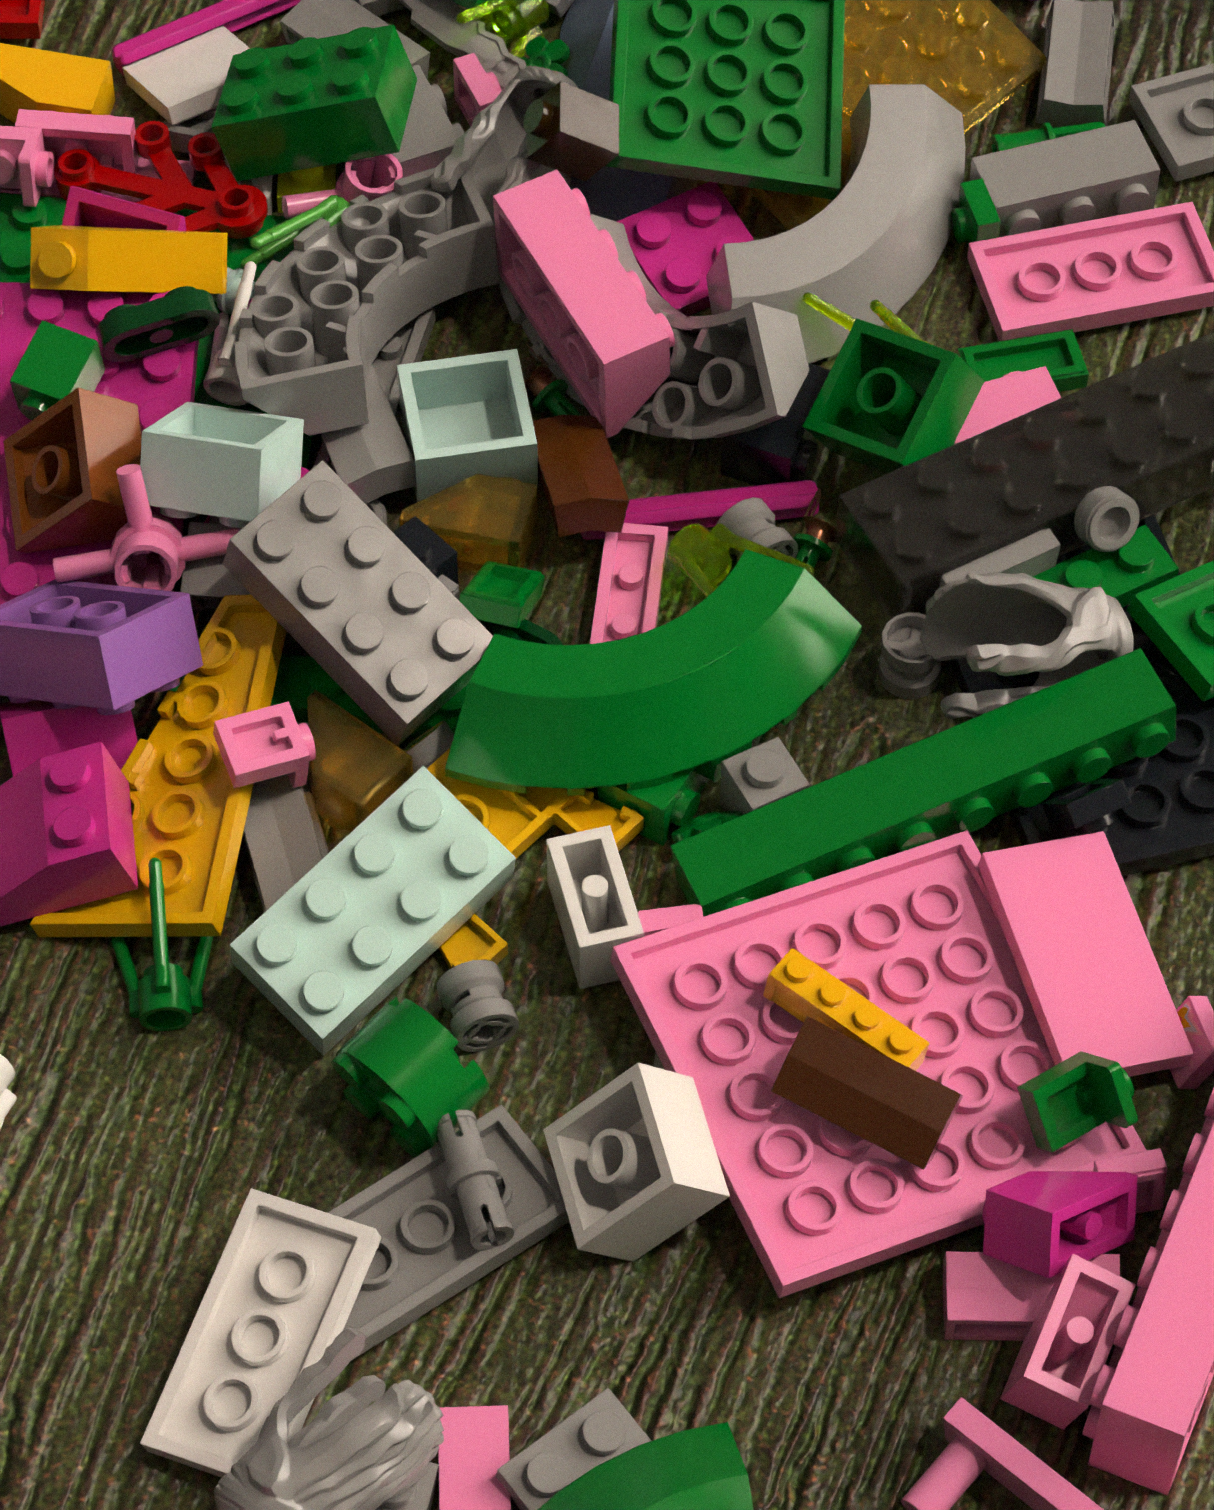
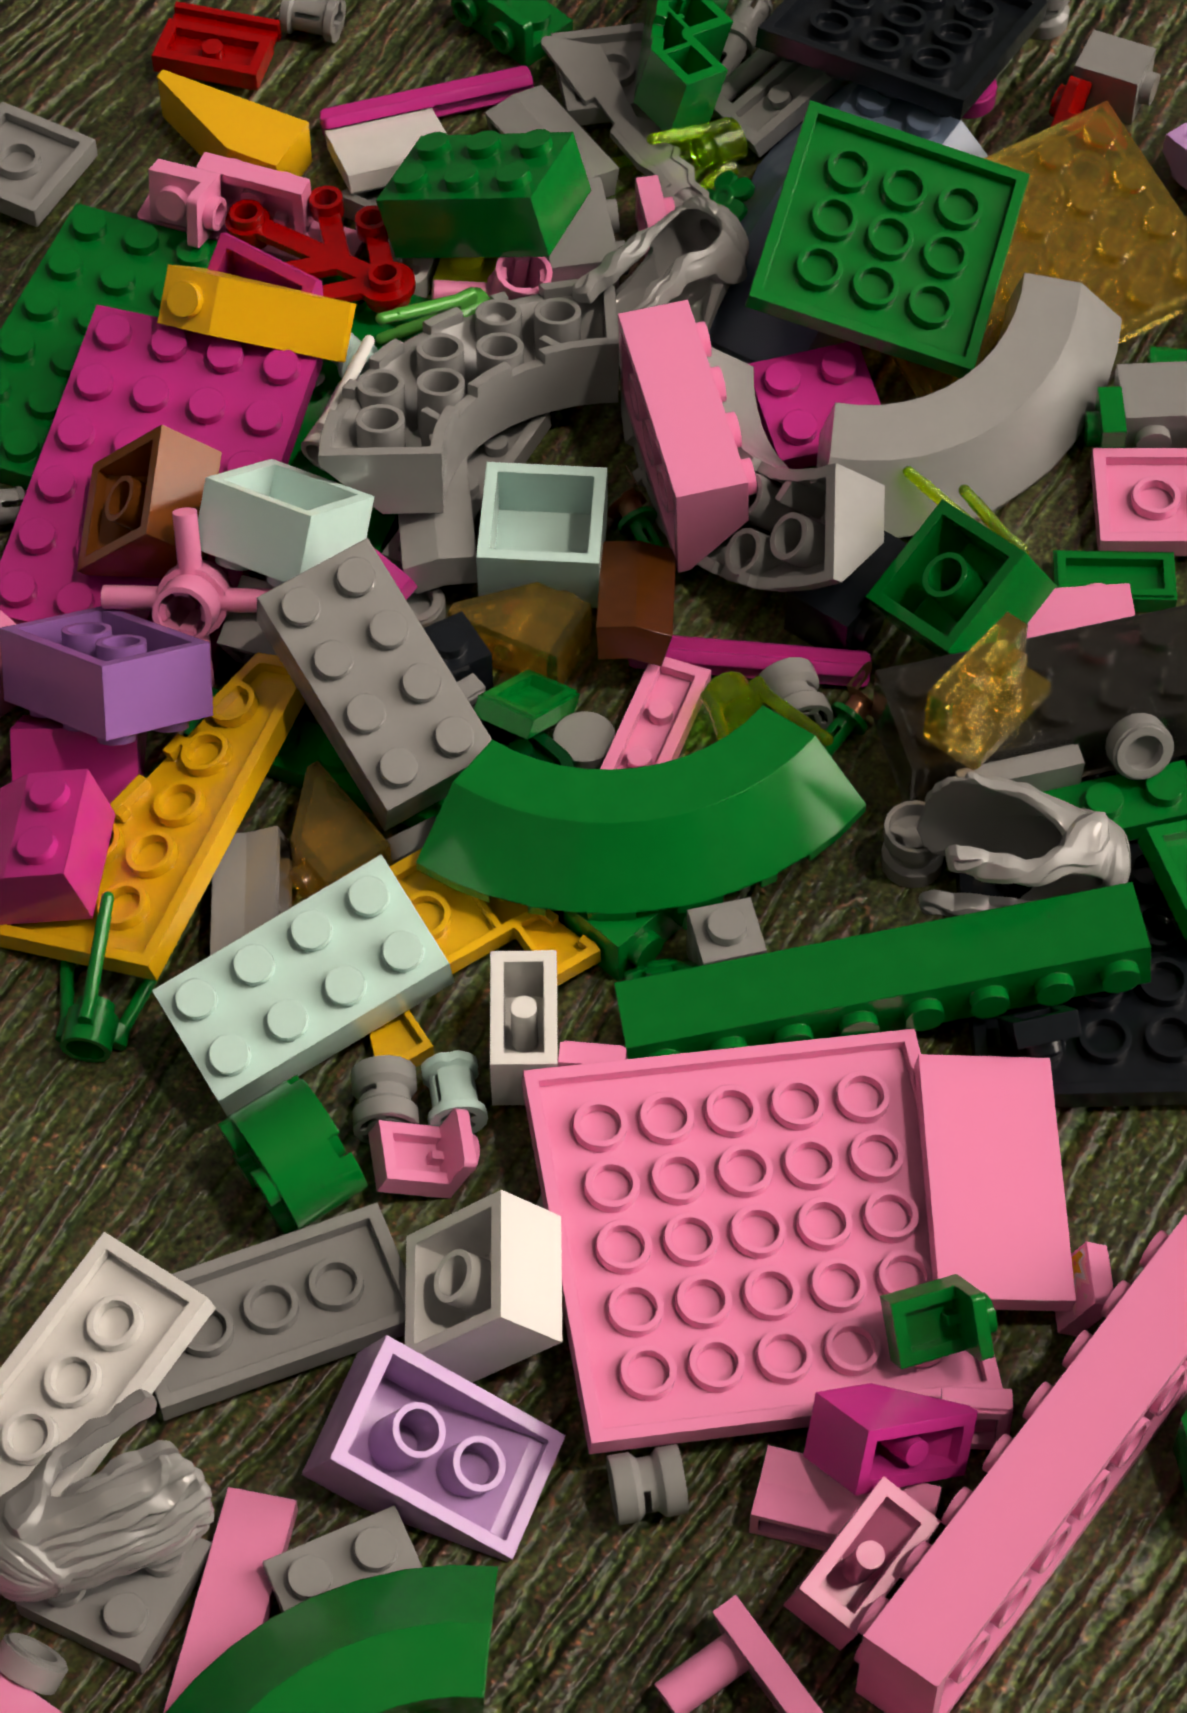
camera: 15 degrees right, 0 degrees up
green brick [10,320,105,421] -> none
dark green plate [95,286,220,362] -> none
bright pink bracket [213,701,316,788] -> none
light grey pin [437,1110,515,1250] -> none
dark brown brick [523,81,619,181] -> none
yellow piece [763,948,930,1071] -> none
reddish brown piece [771,1016,963,1170] -> none
none -> lavender slope [301,1335,566,1562]
none -> bright pink bracket [368,1108,480,1199]
none -> light aqua bush [421,1050,488,1134]
none -> light grey tile [553,711,616,769]
none -> light grey wheel [606,1444,689,1525]
none -> clear yellow bracket [923,612,1051,770]

